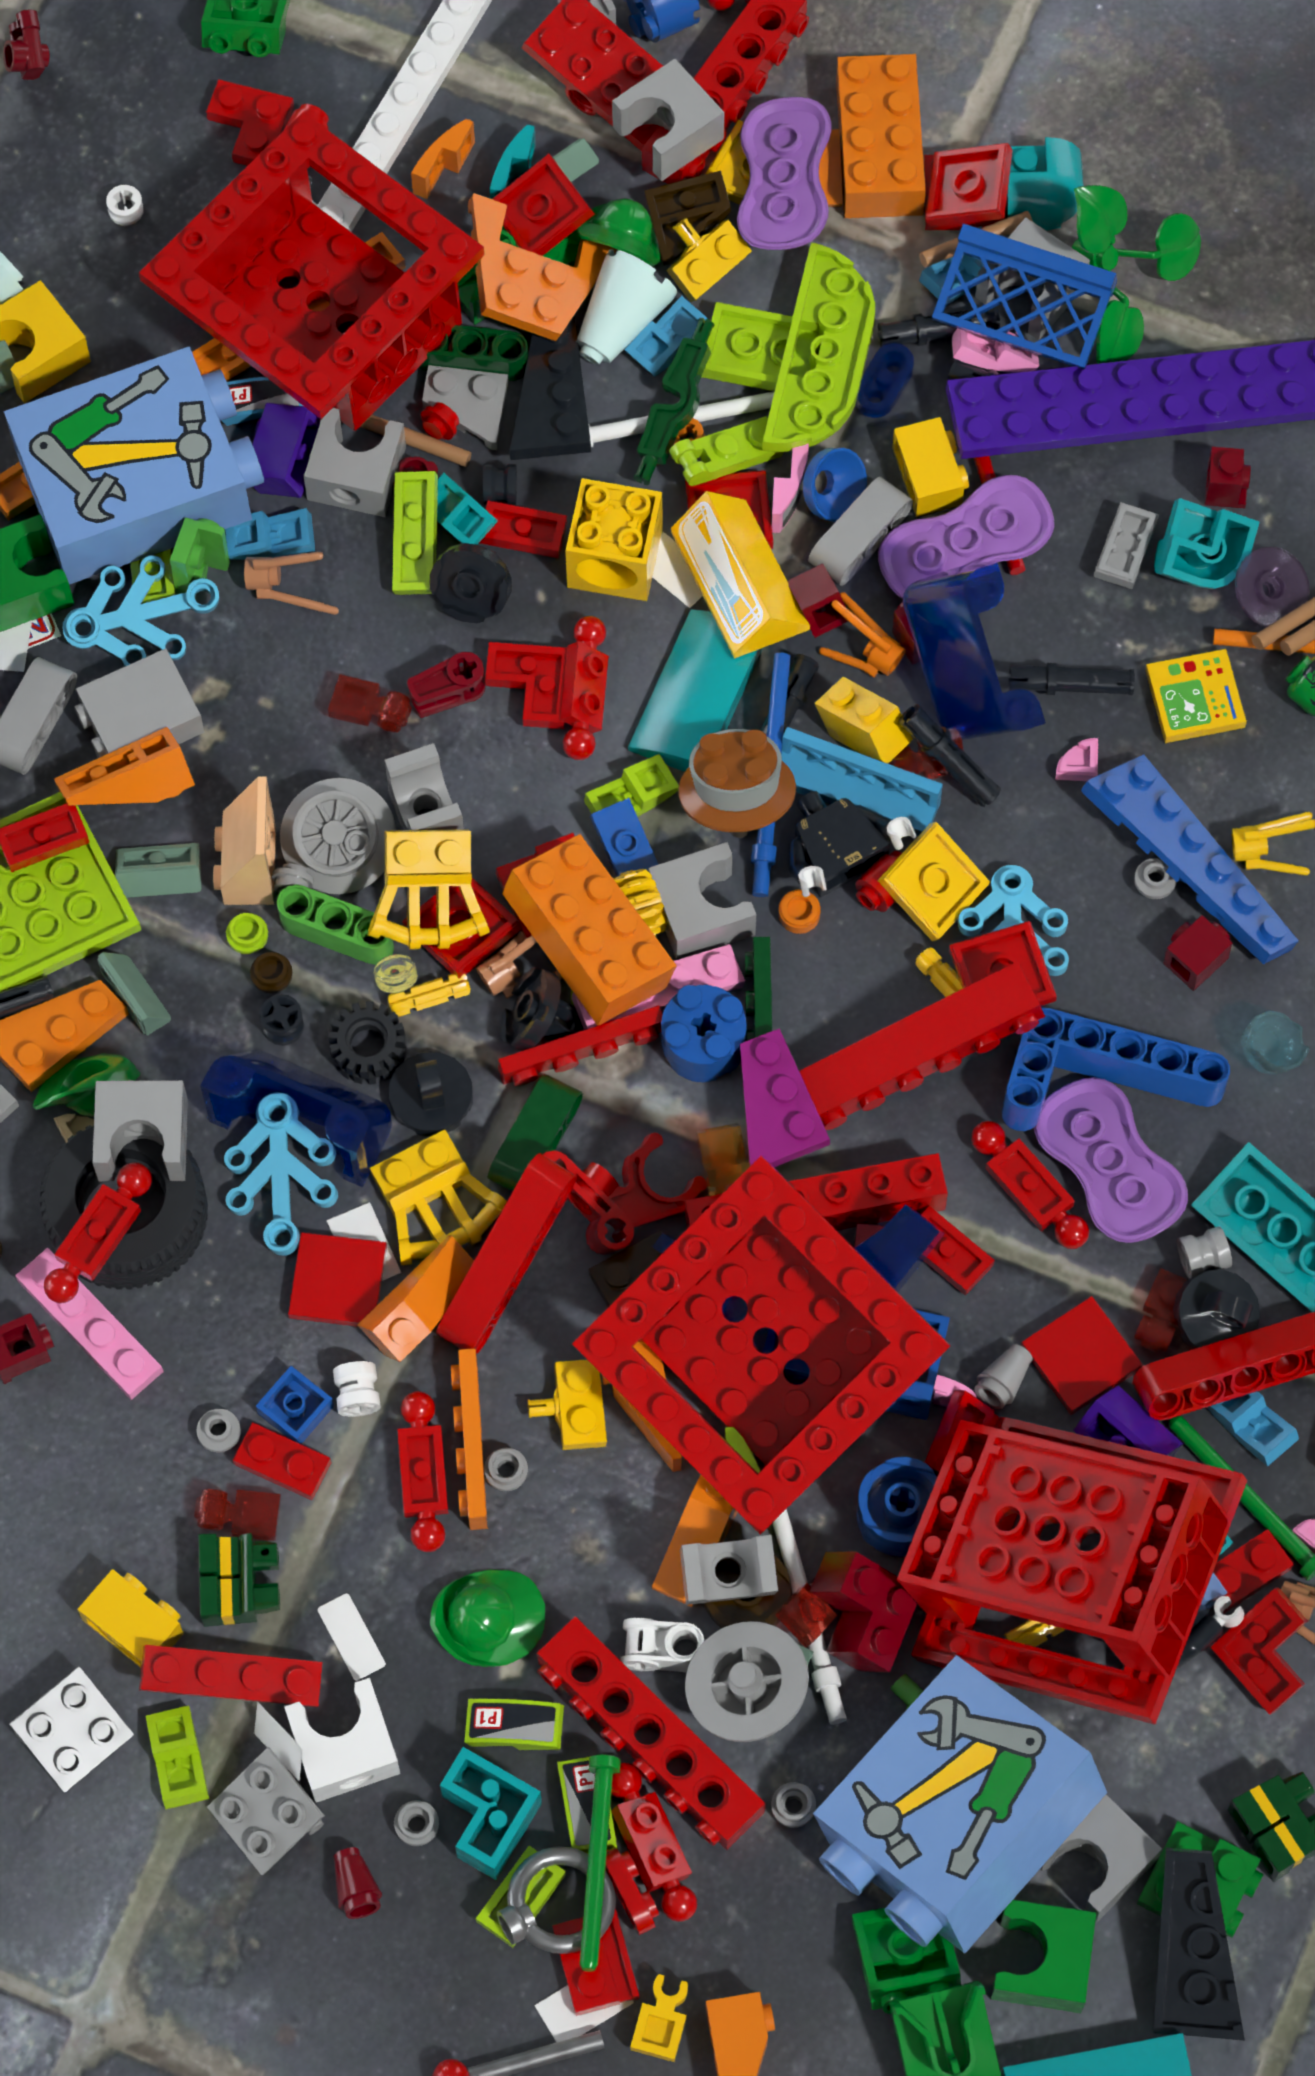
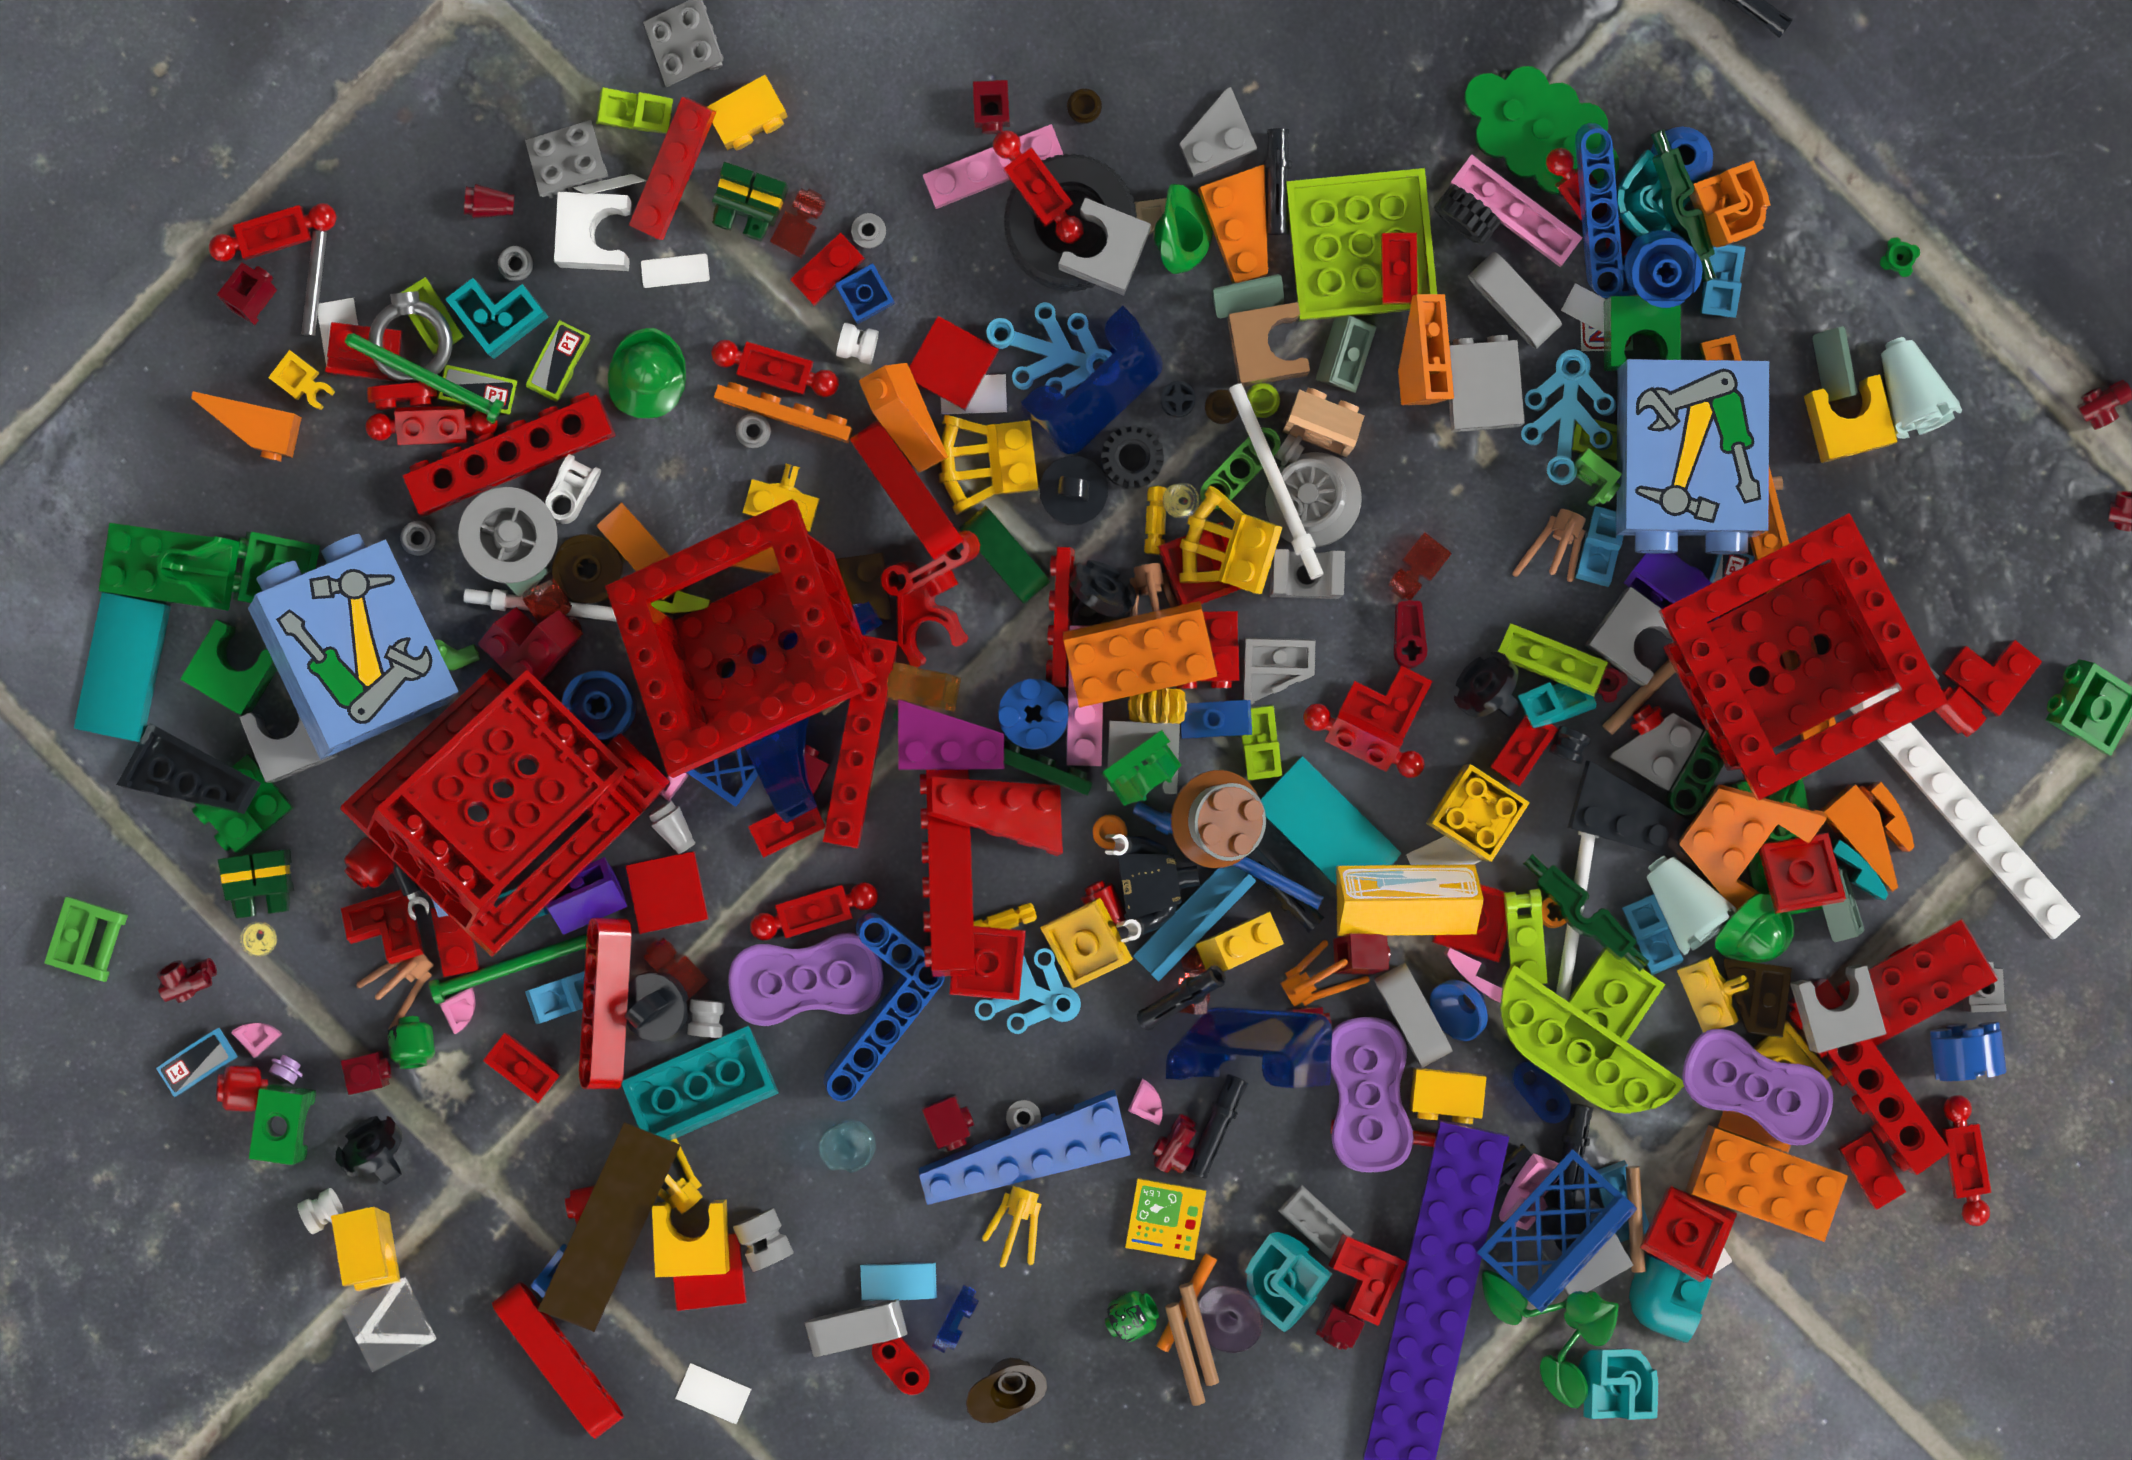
camera: 110 degrees right, 20 degrees up
white bush [106,185,143,226] -> none
light grey piece [680,1535,778,1605] -> none
none -> red head [344,837,393,889]
none -> red wing [926,777,1063,856]
none -> green plate [1101,730,1182,806]
none -> dark red plate [1152,1114,1197,1174]
none -> medium nougat piece [1227,302,1310,387]
none -> white bar [1229,383,1324,580]
none -> light grey wing [1243,637,1316,705]
none -> red plate [1328,1234,1407,1326]
none -> teal brick [1578,1348,1658,1420]
none -> orange slope [1819,785,1898,892]
none -> red plate [1838,1131,1906,1210]

